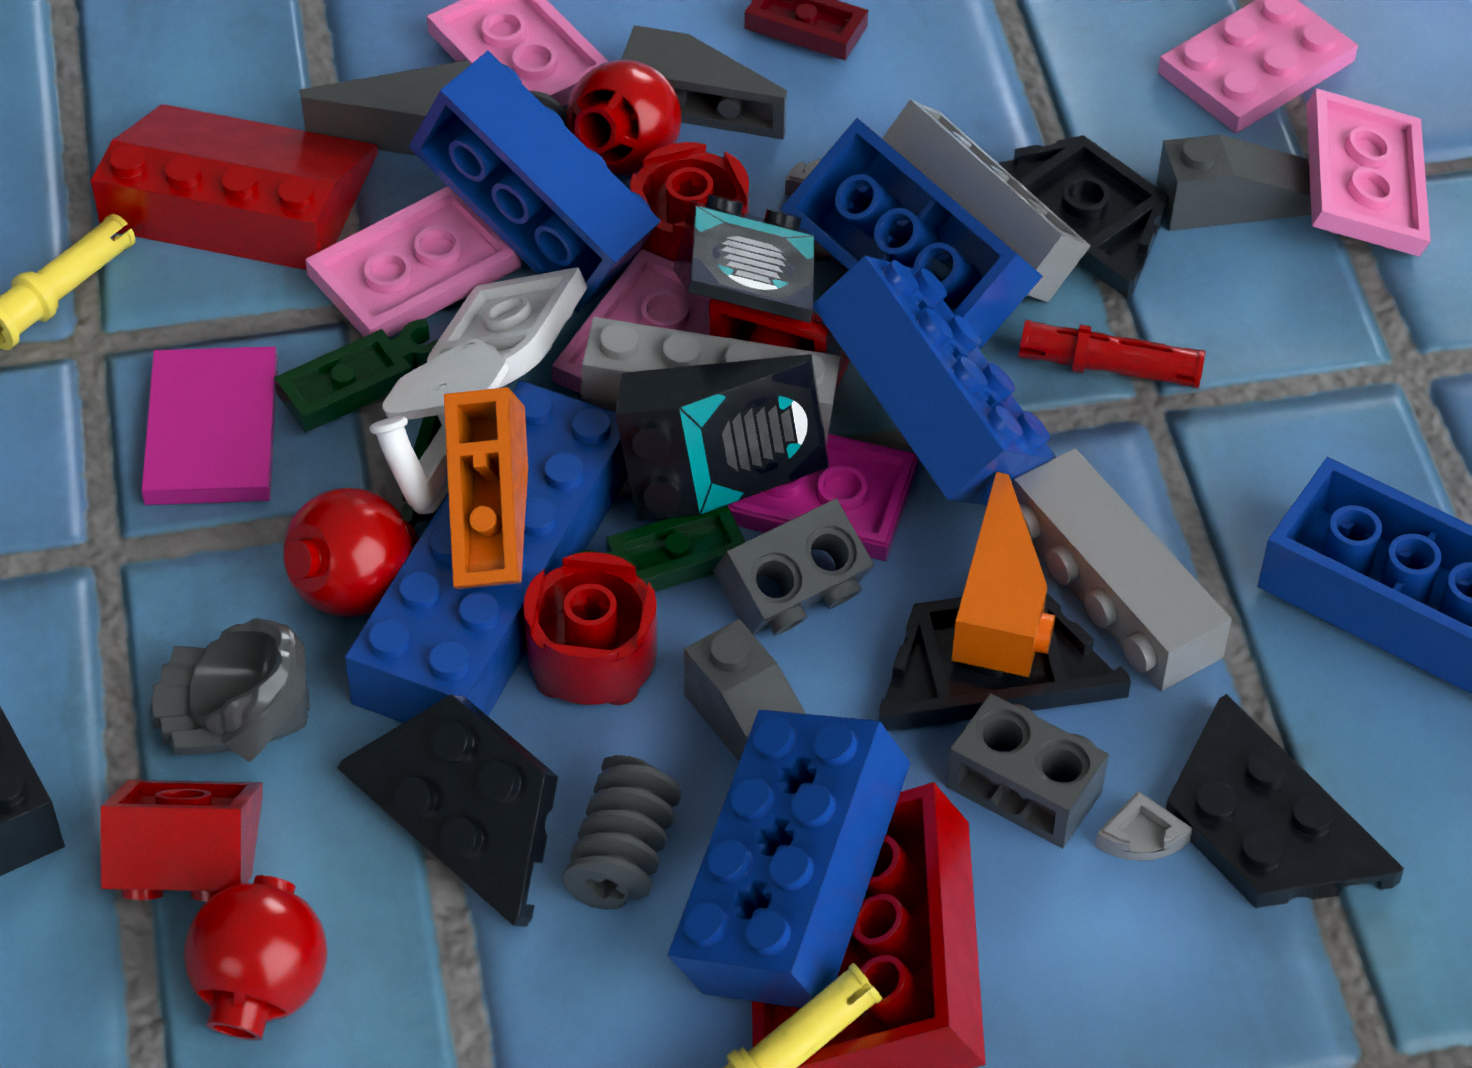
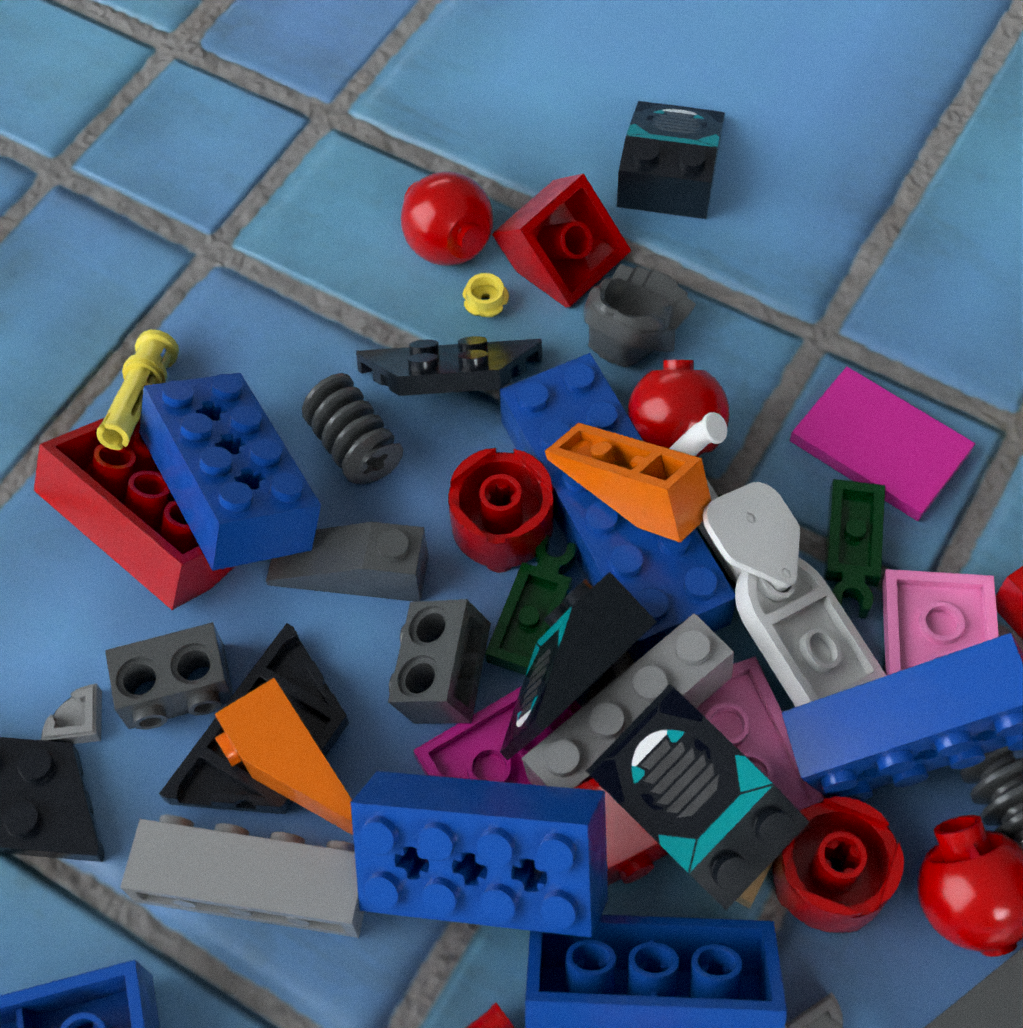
camera: 135 degrees right, 10 degrees up
none -> light yellow plate [462,273,509,318]

